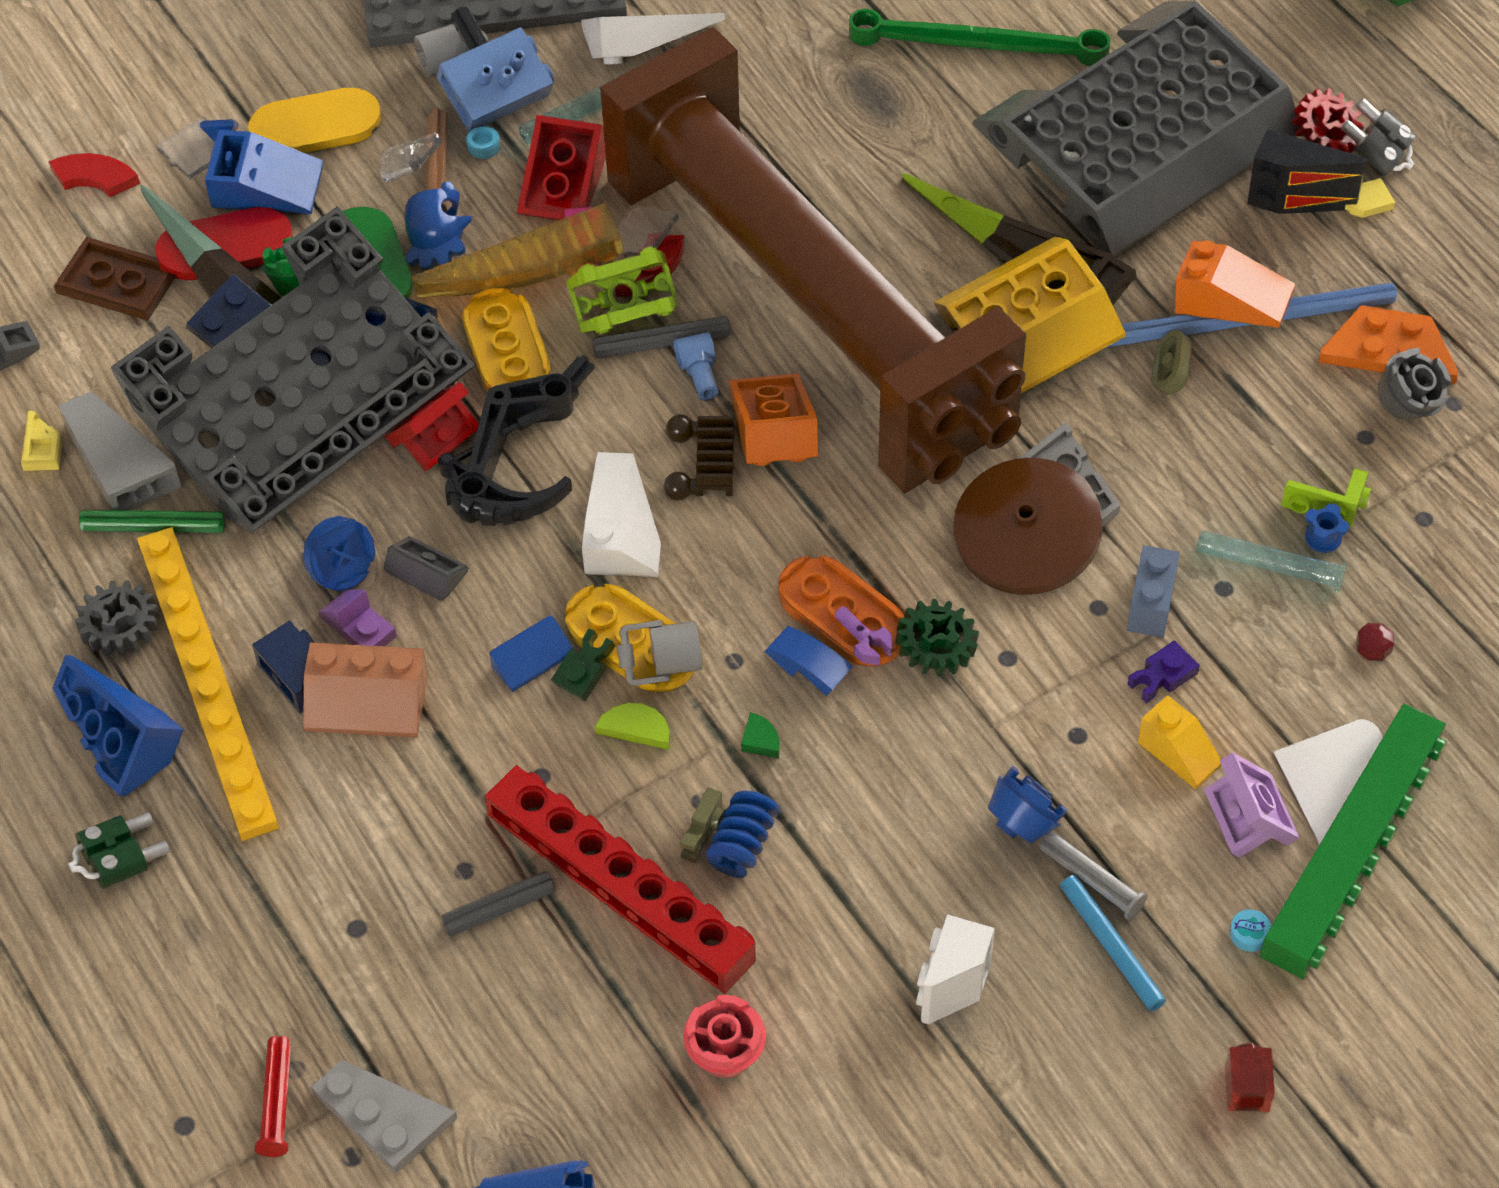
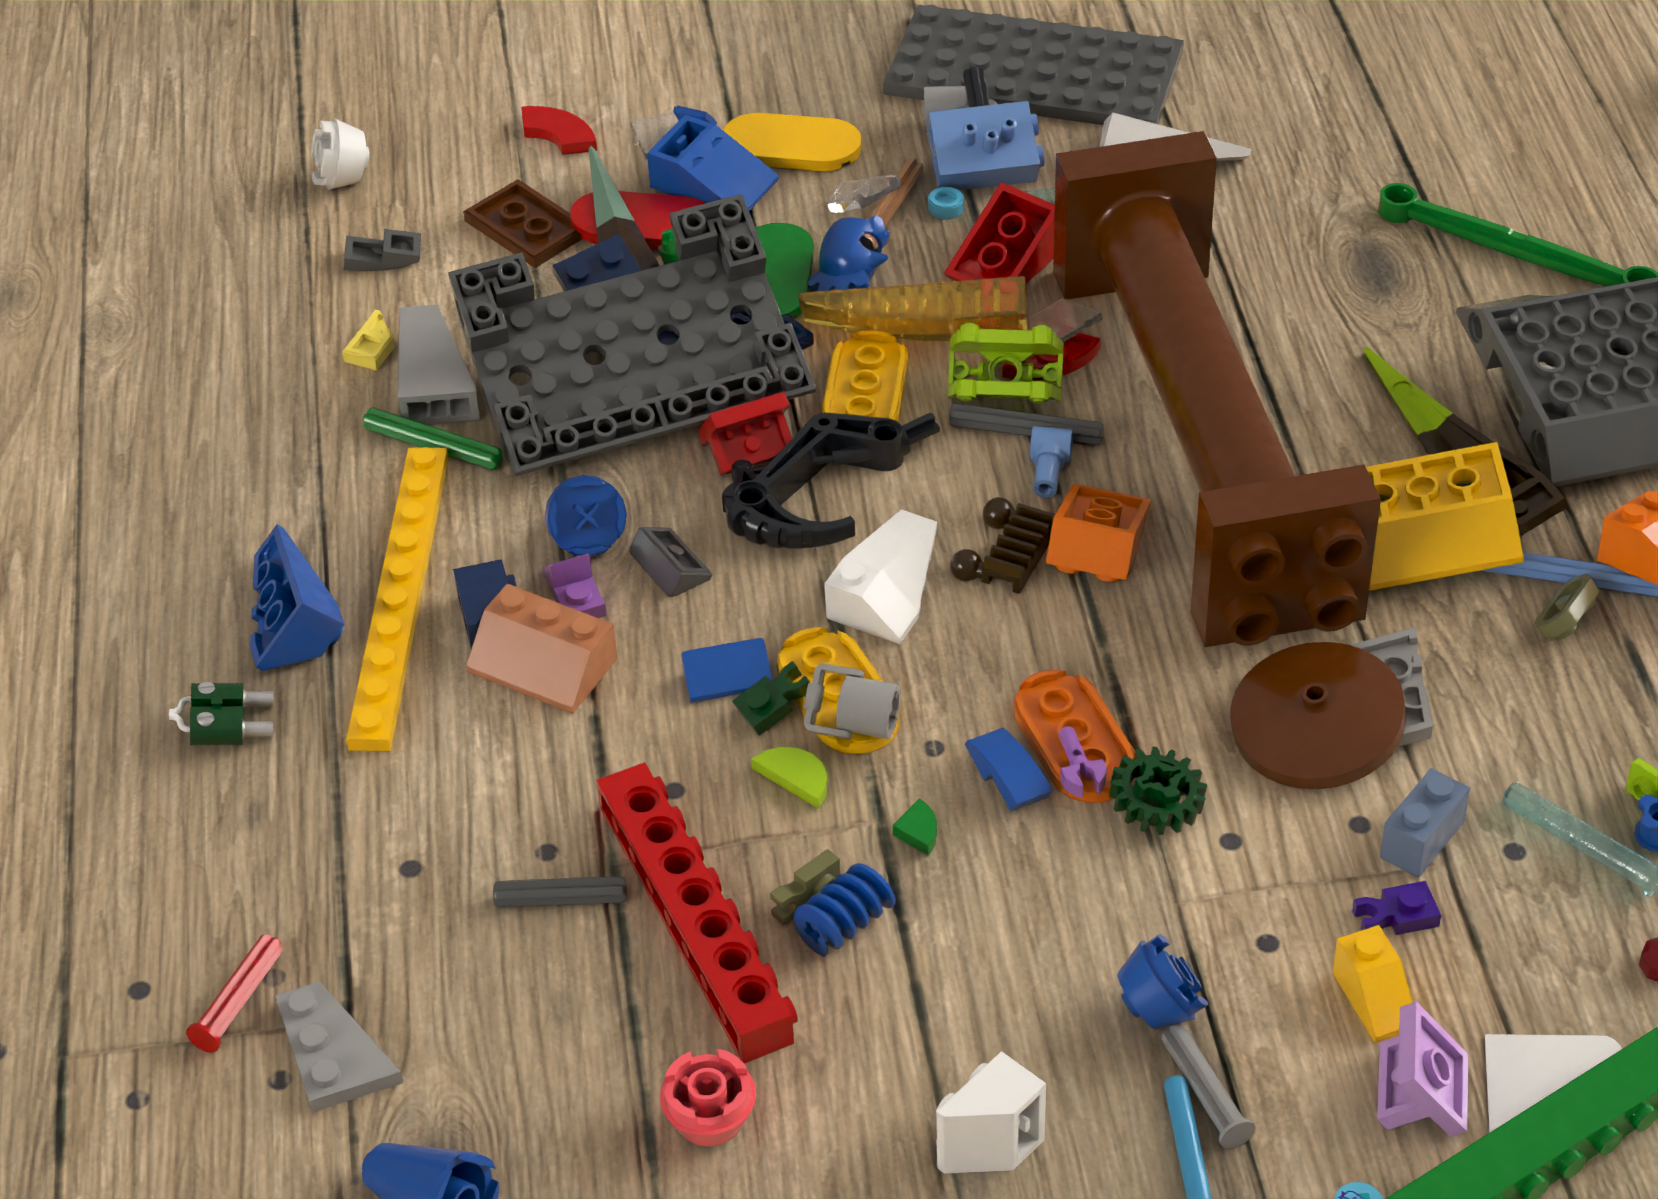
camera: 25 degrees right, 10 degrees down
dark grey gear [75,580,159,657] -> none

